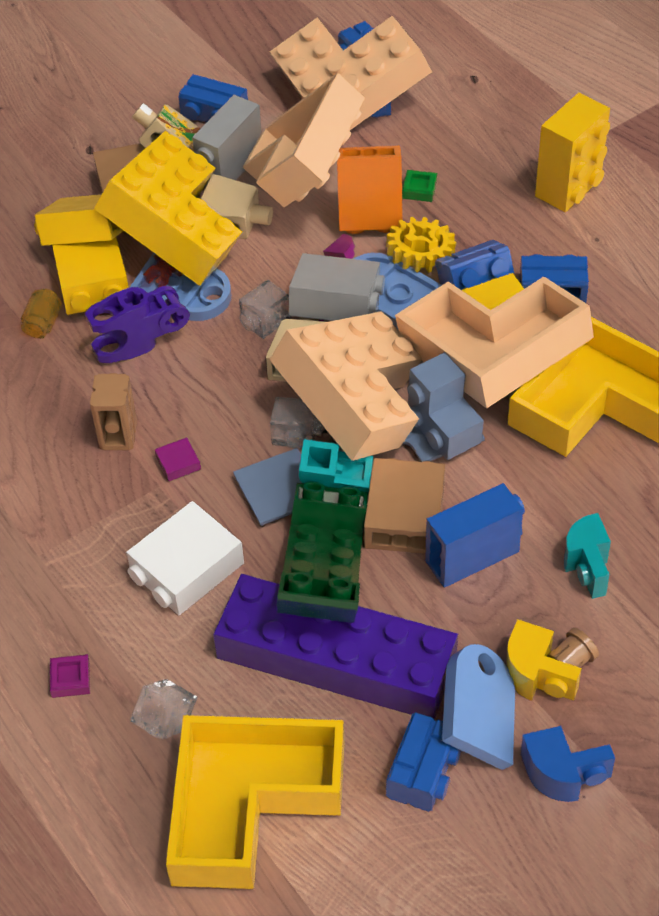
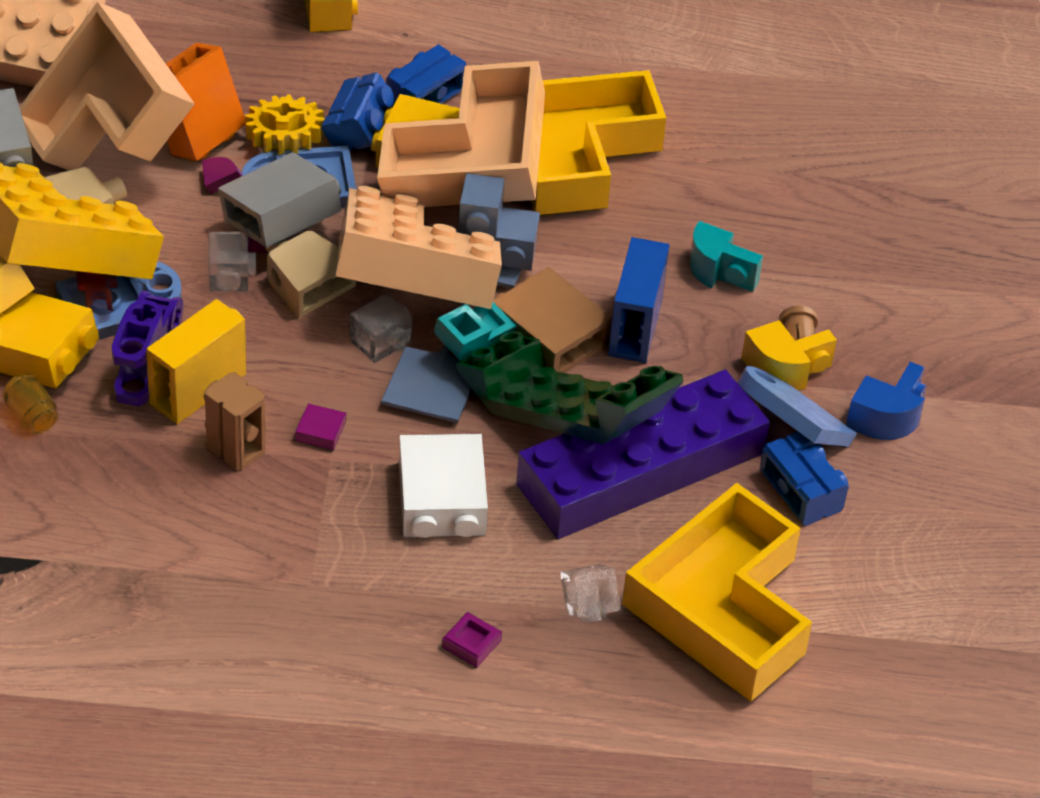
camera: 55 degrees left, 5 degrees down
none -> yellow brick [146,299,246,425]

